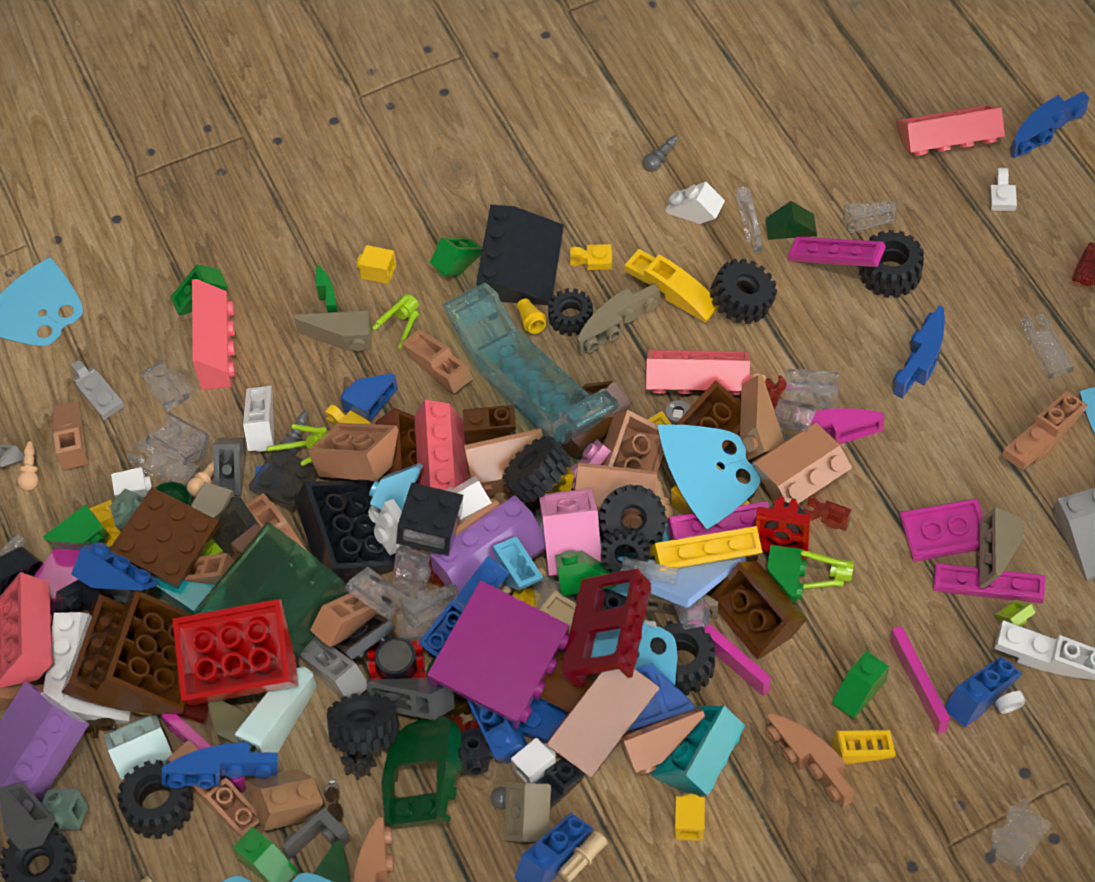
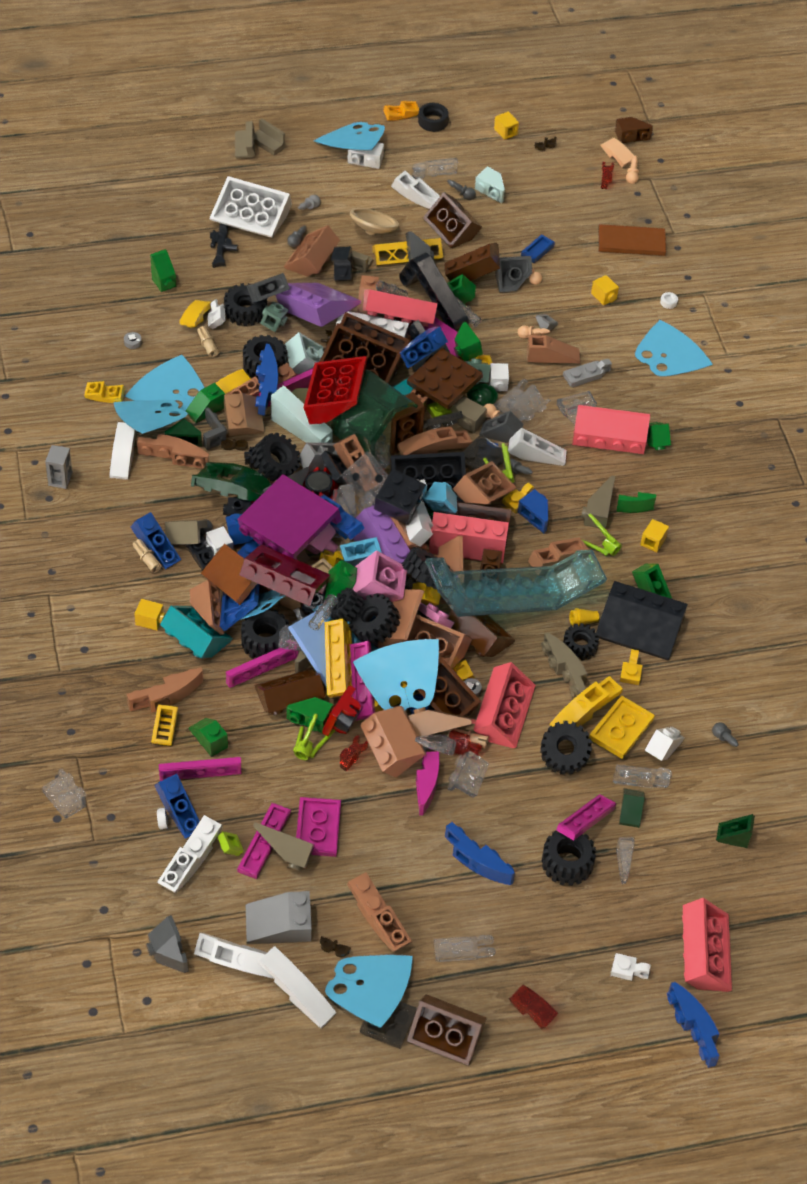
camera: 95 degrees right, 5 degrees down
none -> yellow slope [216,369,251,394]
none -> yellow plate [589,695,655,759]
none -> dark green slope [716,814,755,848]

